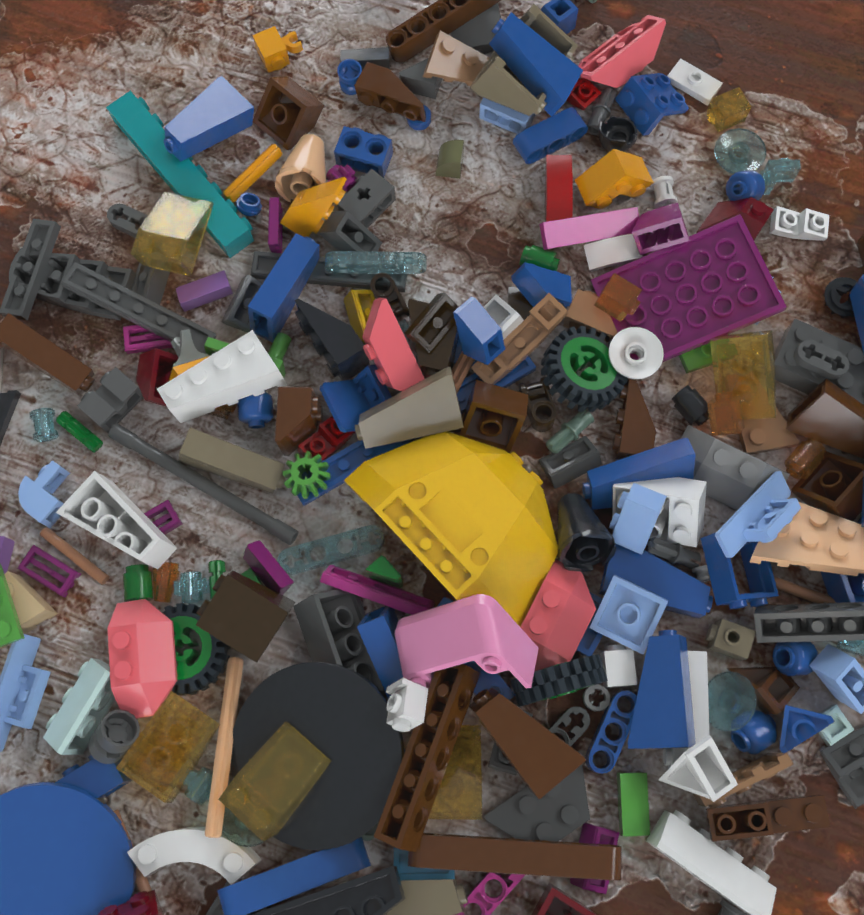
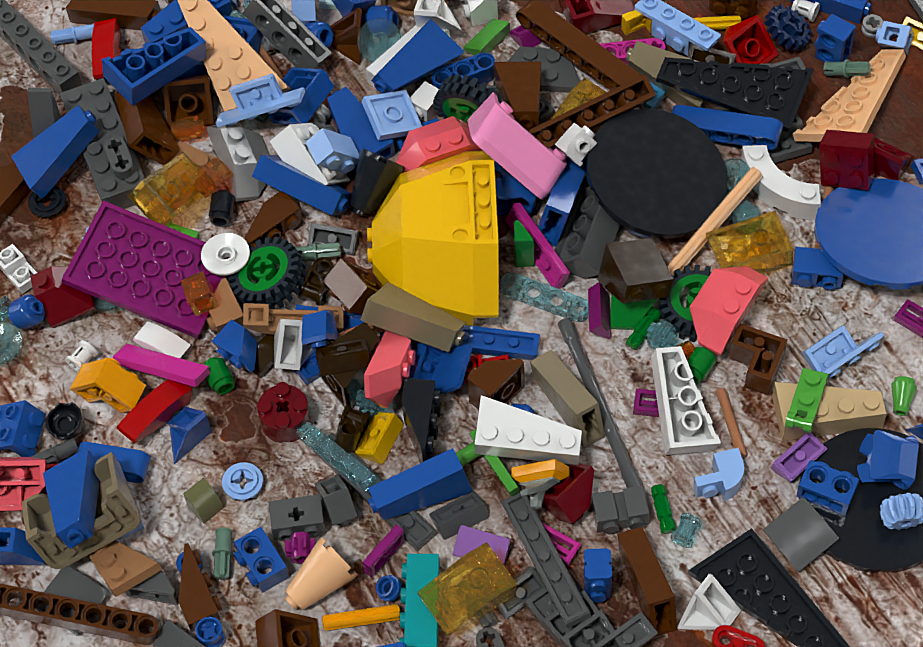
camera: 140 degrees left, 15 degrees down
magenta tile [17,545,81,598] -> none
light aqua slope [43,658,115,755] -> none
dark grey wheel [88,710,140,764] -> none
clear yellow slope [218,722,331,841] -> none
light orange slope [280,177,347,237] -> none
bright green gear [282,451,331,499] -> none
magenta torso [632,203,690,255] -> none
dark tan brick [706,619,756,661] -> none
none -> blue slope [167,407,212,464]
none -> sand green axle [212,527,233,580]
none -> light blue gear [222,462,264,502]
none -> dark red brick [257,382,311,443]
none -> blue brick [583,548,612,603]
none -> reddish brown brick [729,323,788,395]

